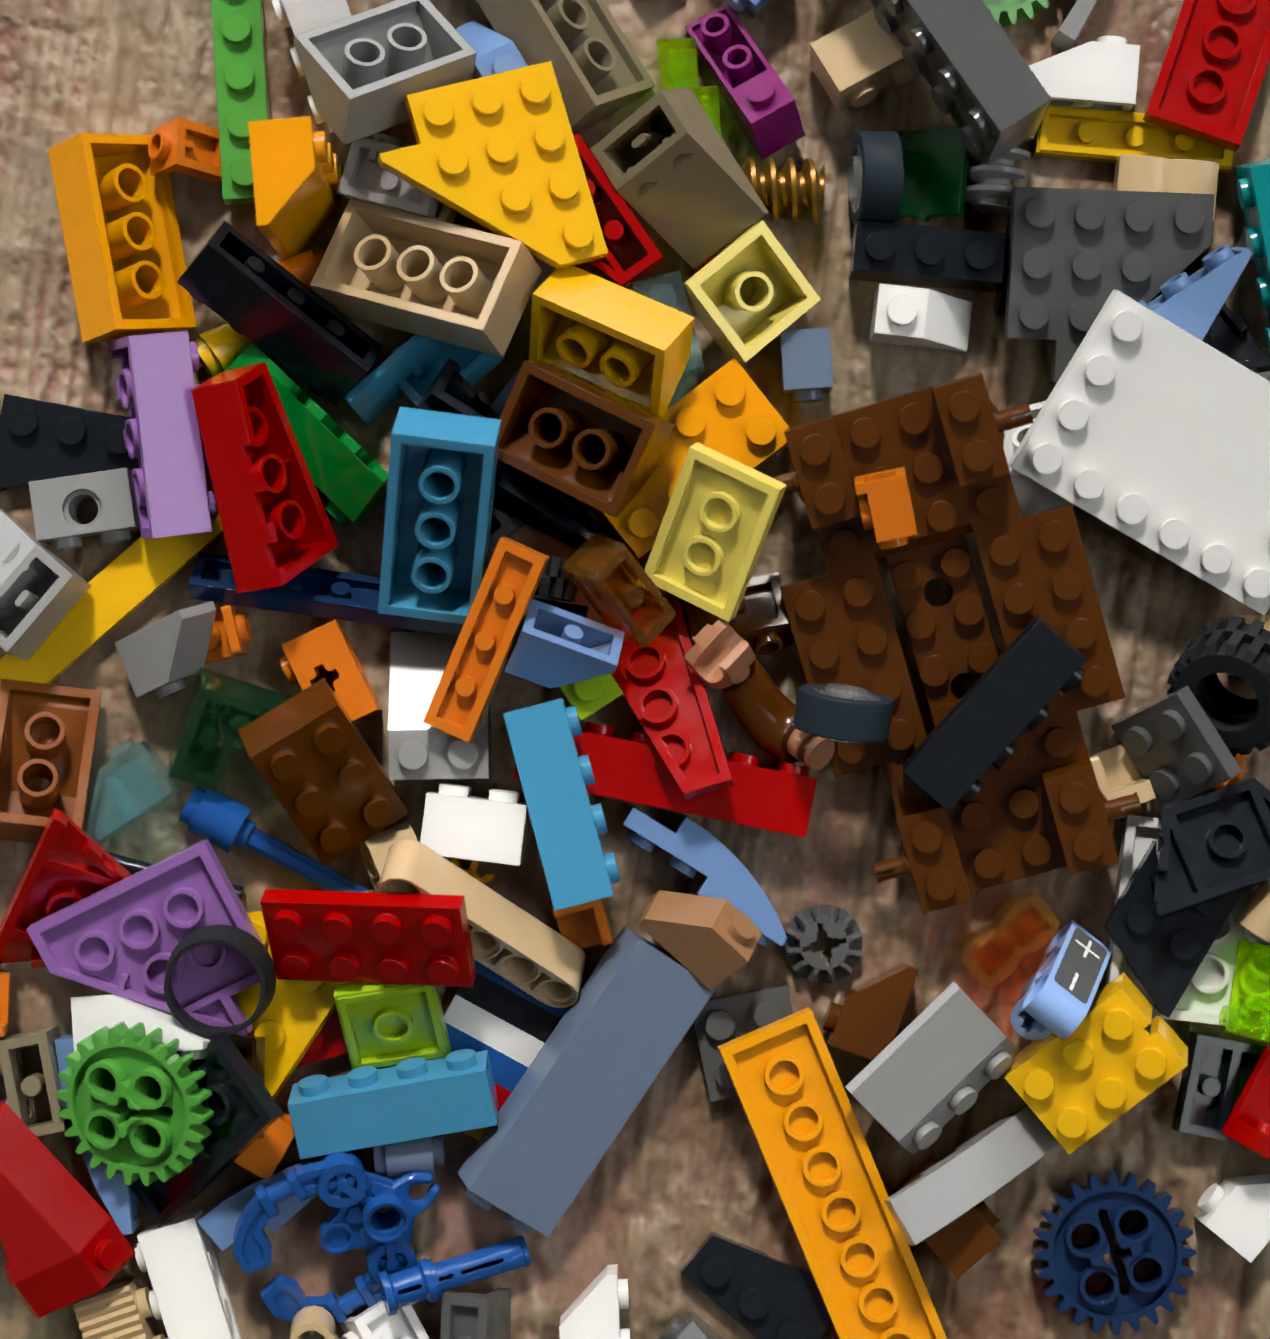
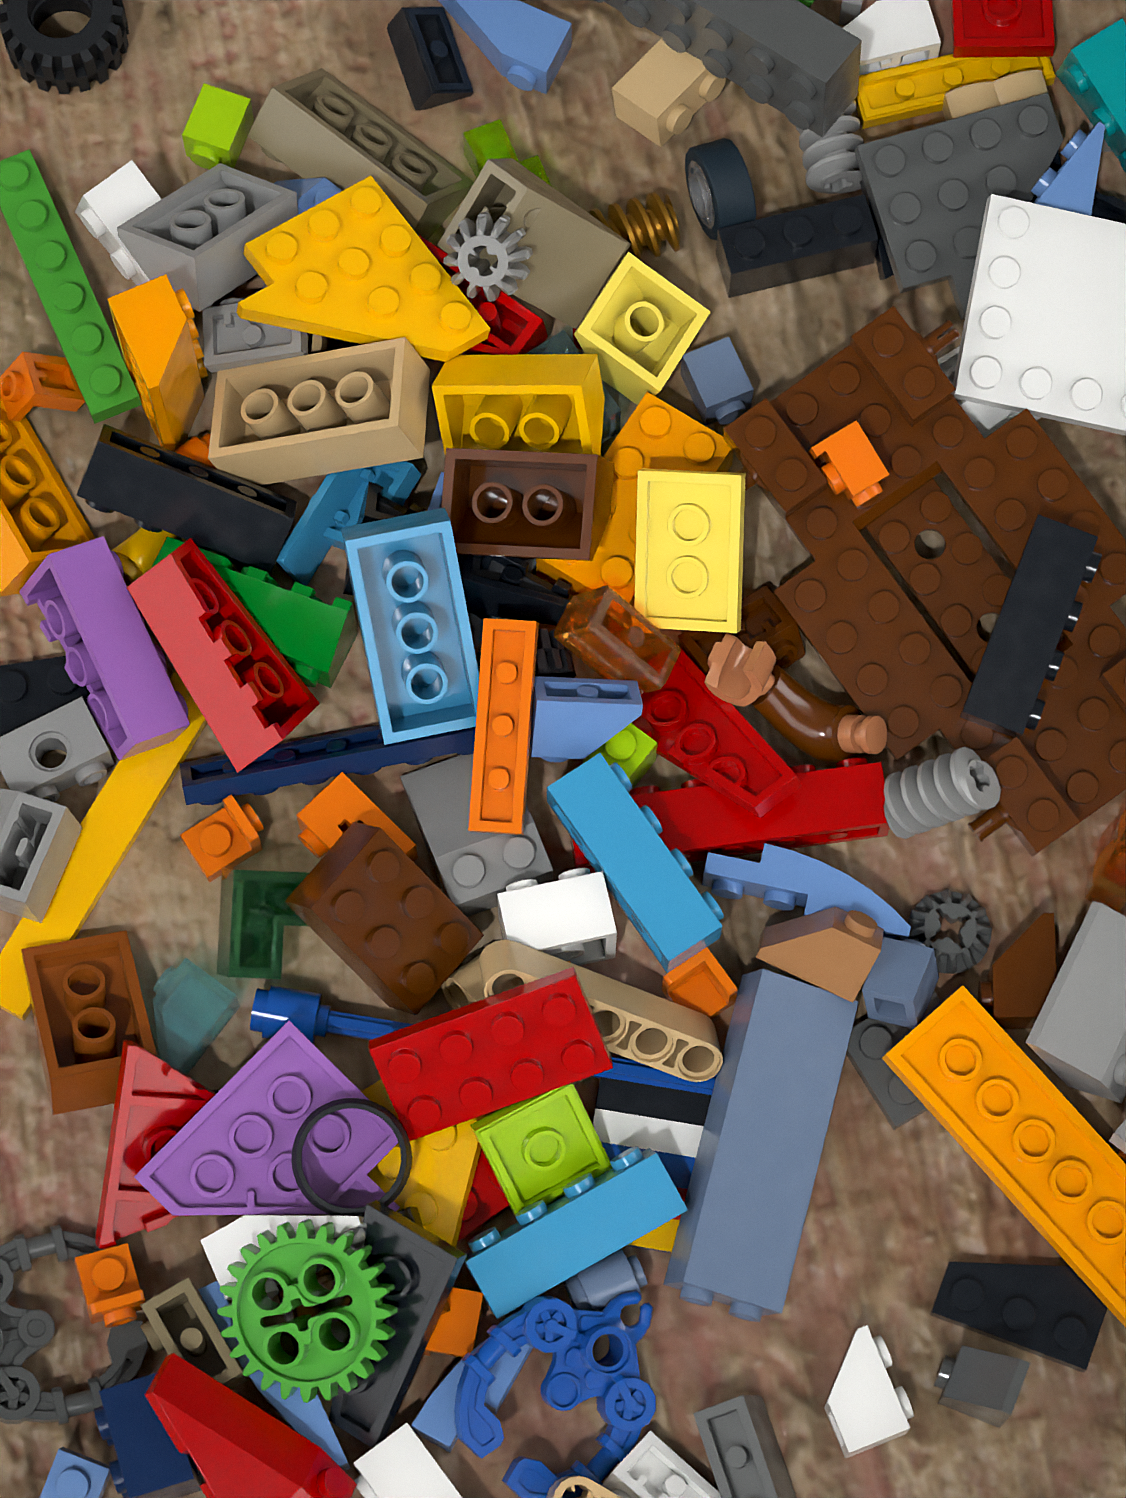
camera: 20 degrees left, 15 degrees down
light grey slope [114,601,216,700] -> none
blue pin [377,1235,531,1316] -> none
magenta slope [685,3,805,159] -> none
black wheel [793,684,894,743] -> none
white slope [869,283,973,352] -> none
dark green piece [897,125,970,222] -> none
none -> light grey gear [444,211,533,301]
none -> sand blue brick [862,937,939,1029]
none -> light grey piece [884,747,1001,839]

